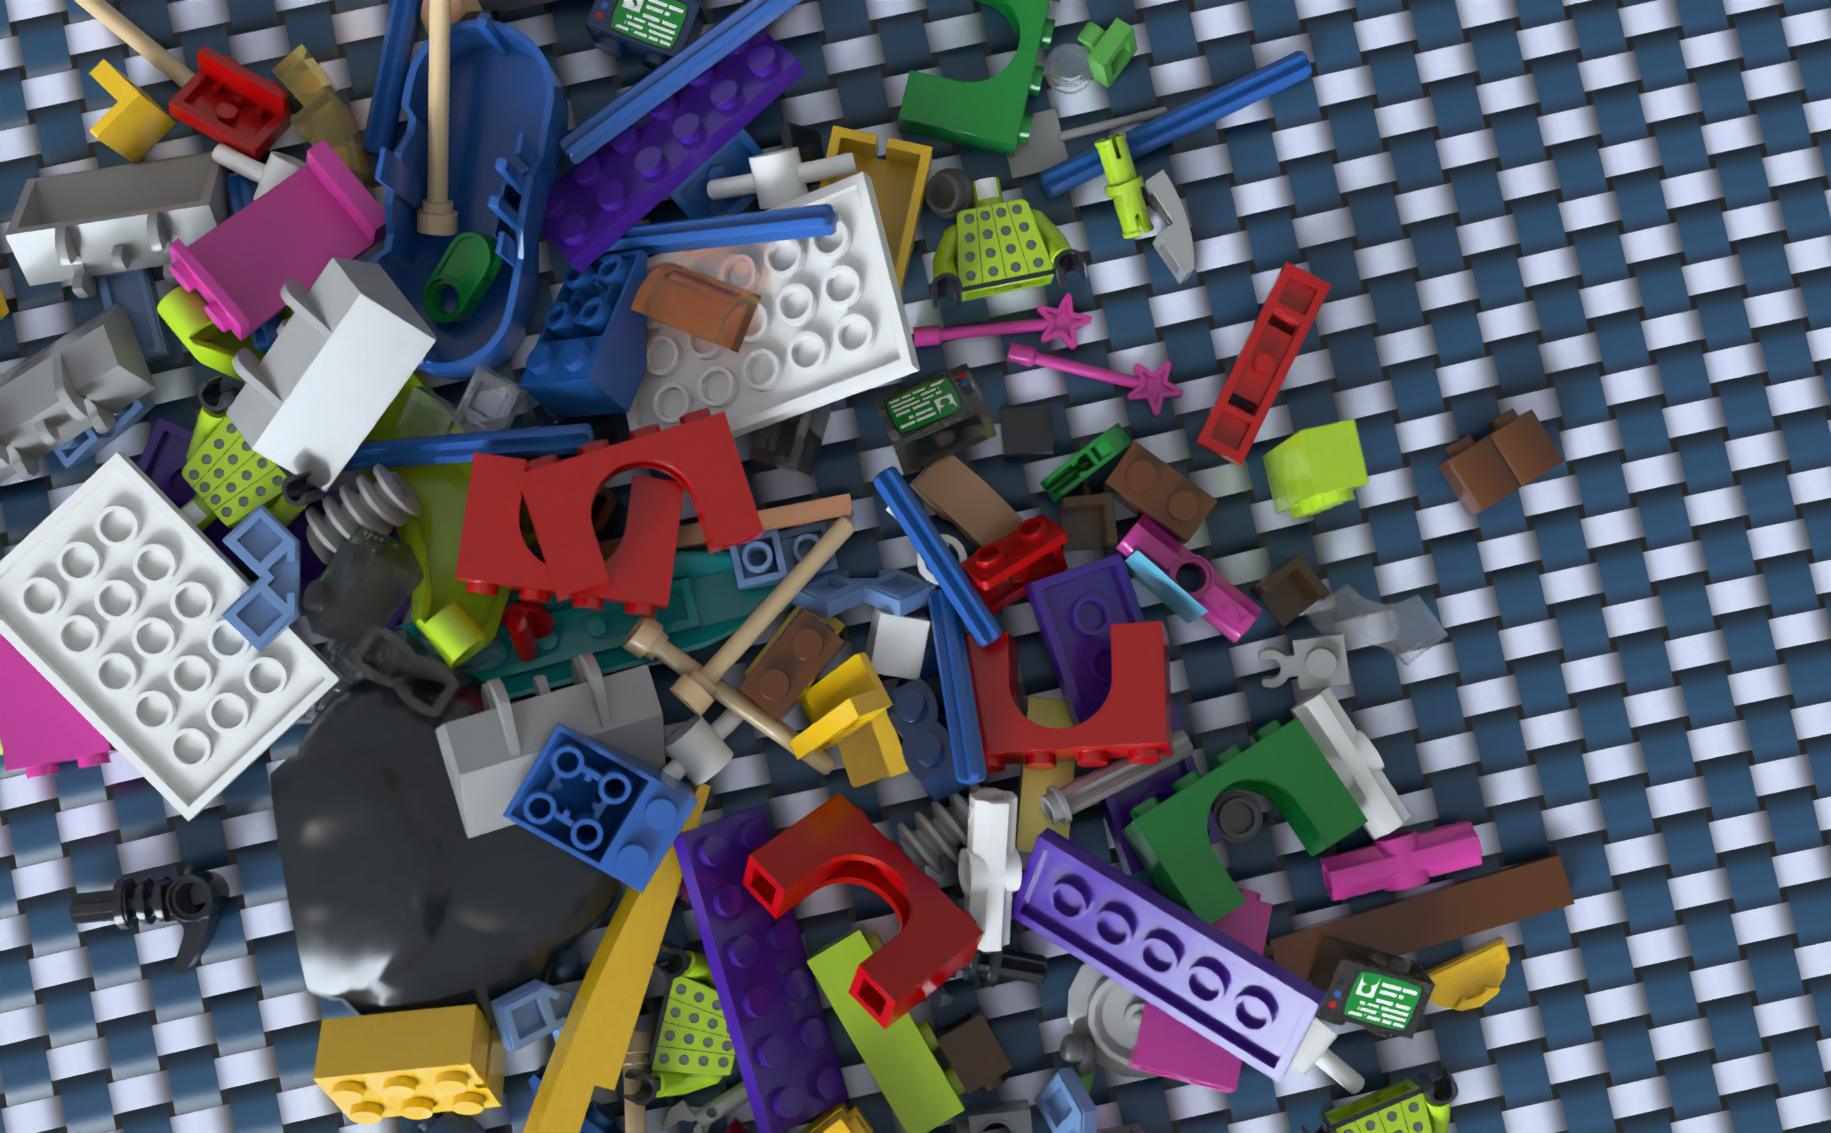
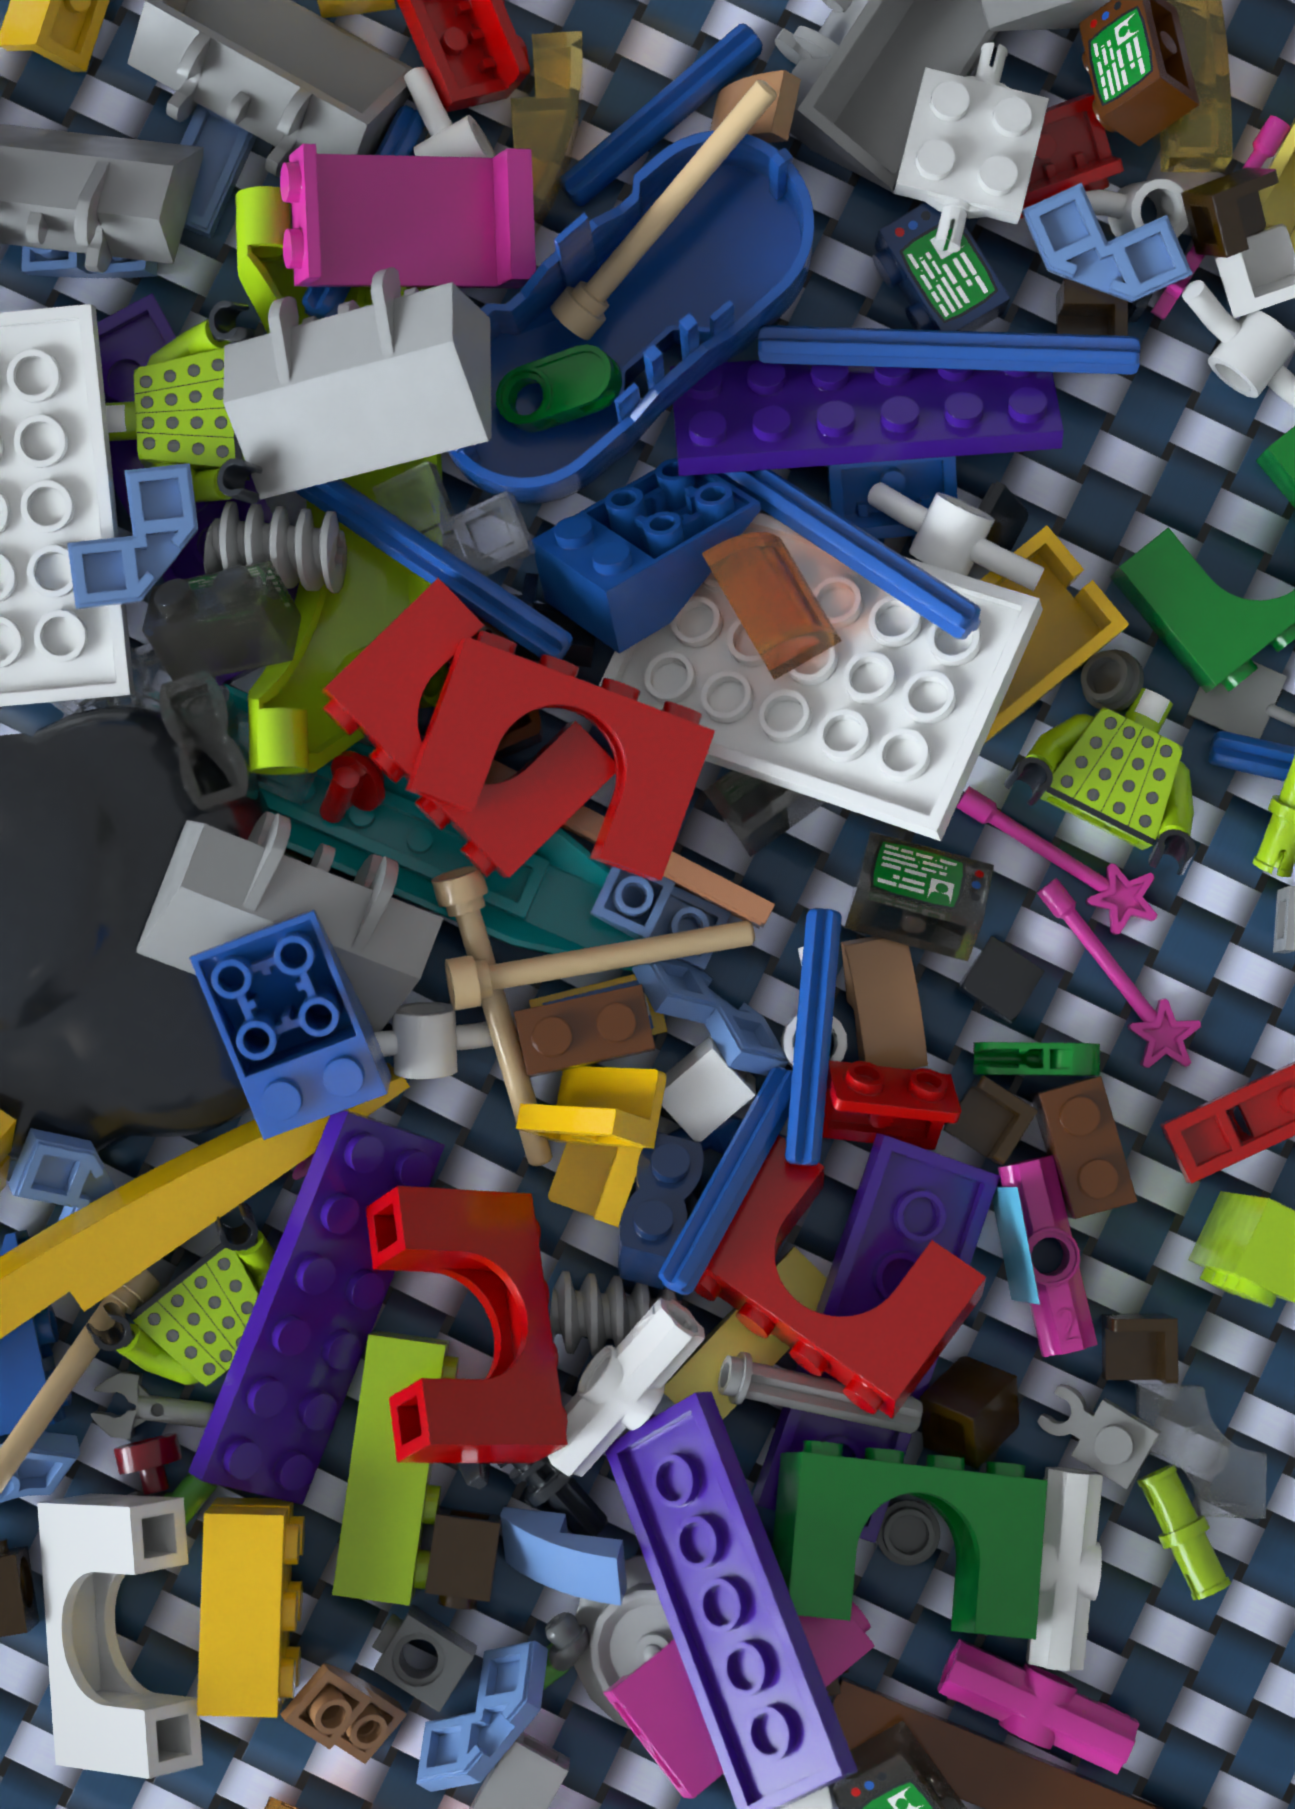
camera: 40 degrees right, 0 degrees up
none -> medium blue slope [500,1507,627,1606]
none -> dark brown panel [920,1356,1019,1469]
none -> lime pin [1137,1464,1231,1601]

